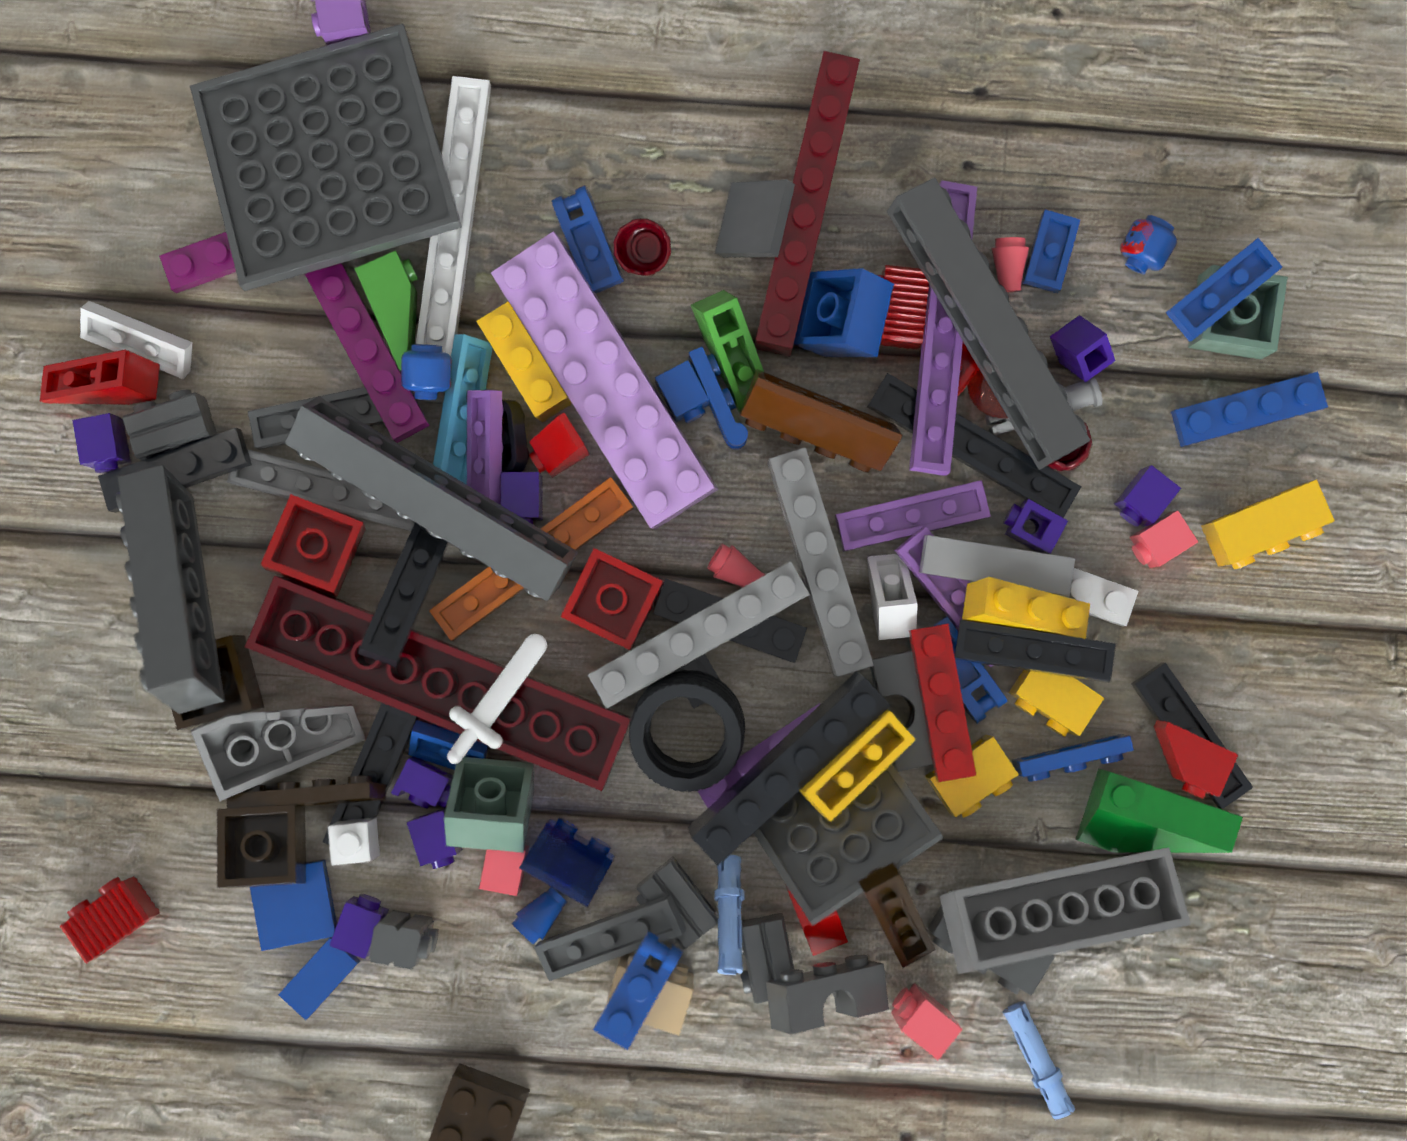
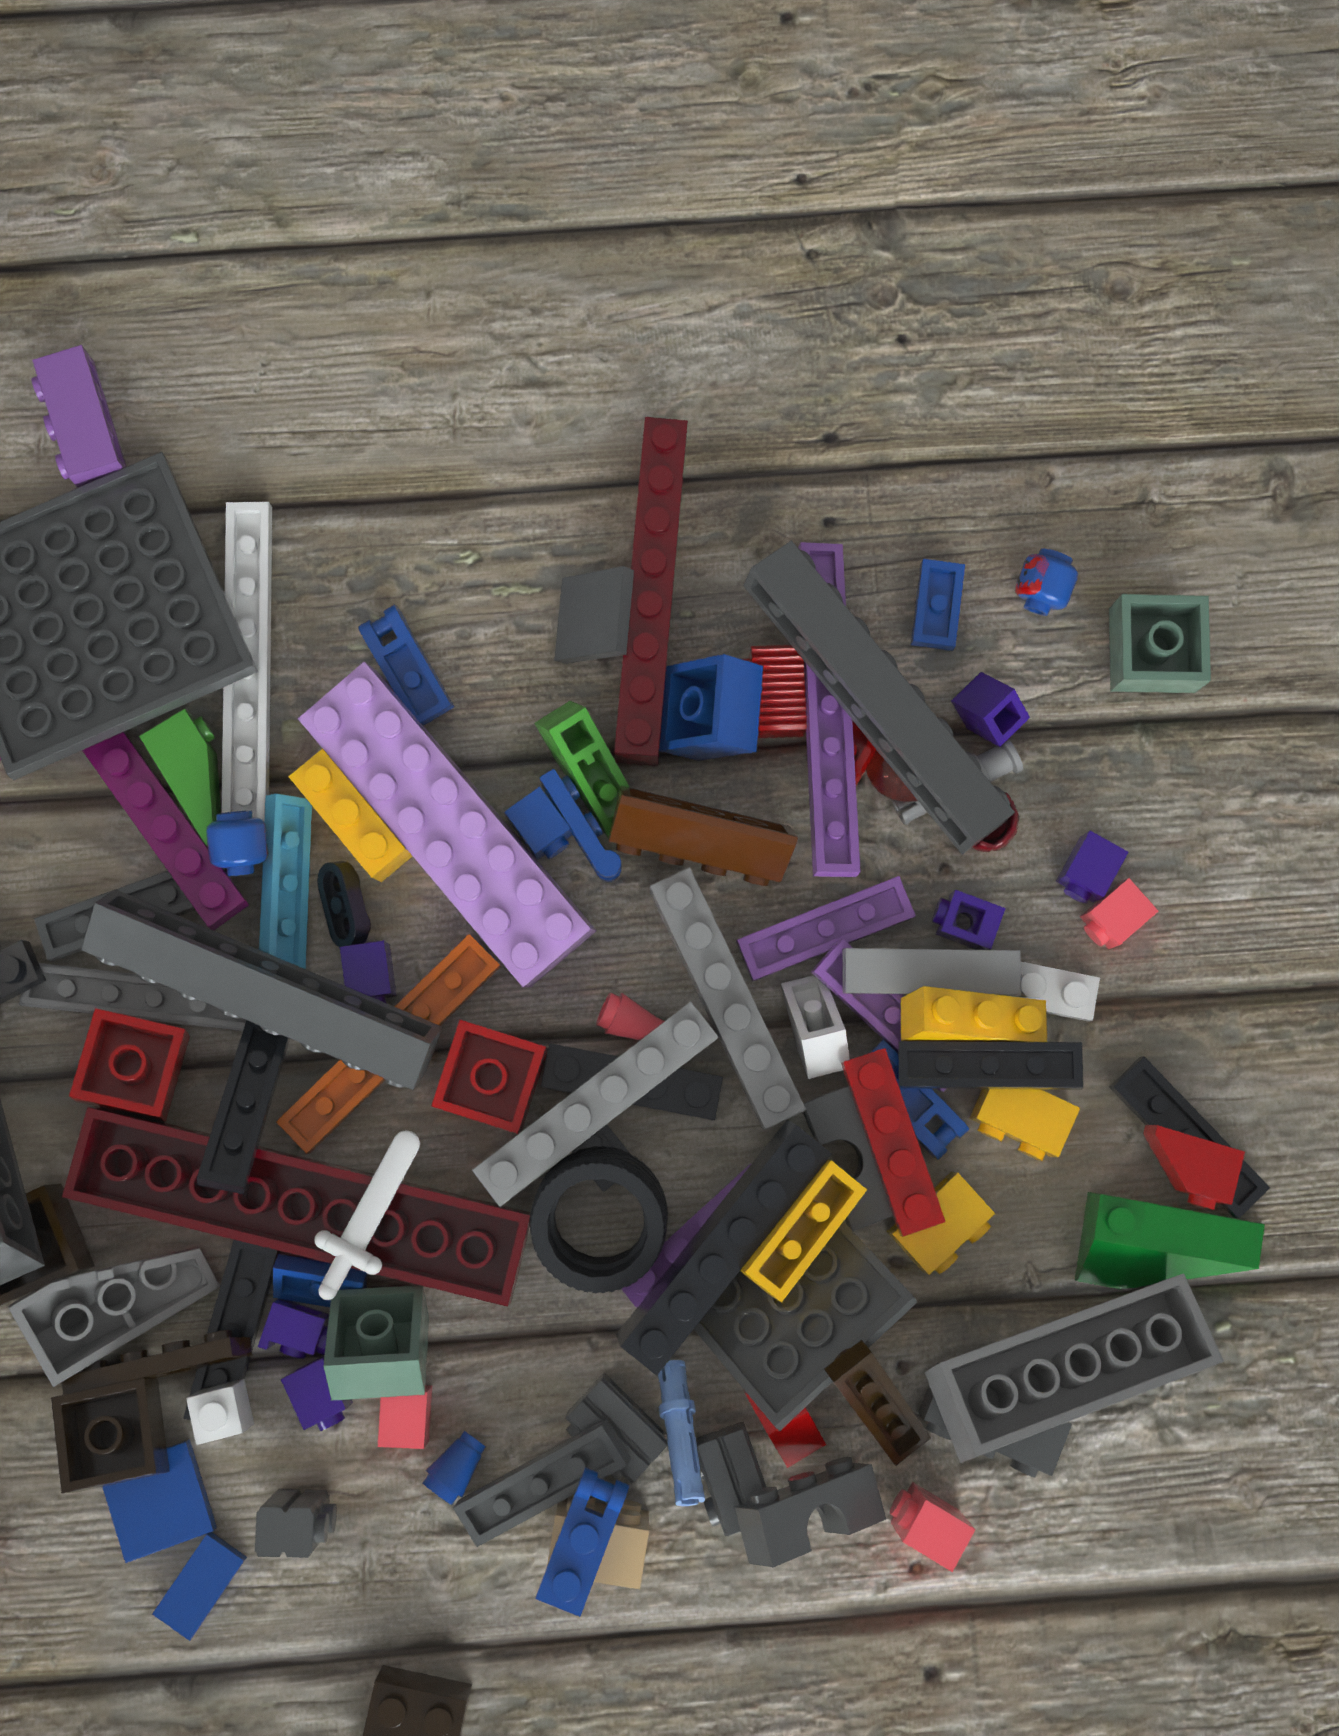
camera: 10 degrees left, 5 degrees down
dark purple brick [329,894,389,959] -> none
medium lavender plate [467,390,503,504] -> none
clear blue slope [519,818,615,907] -> none
red slope [528,412,590,478] -> none
dark red hair [613,218,671,276] -> none
black plate [867,373,1082,518] -> none
coral cone [992,237,1029,292] -> none
light blue pin [1003,1001,1075,1119] -> none
blue plate [1012,734,1134,782] -> none
blue plate [1165,238,1283,342] -> none
blue plate [1171,372,1328,447] -> none
yellow brick [1201,479,1335,570] -> none

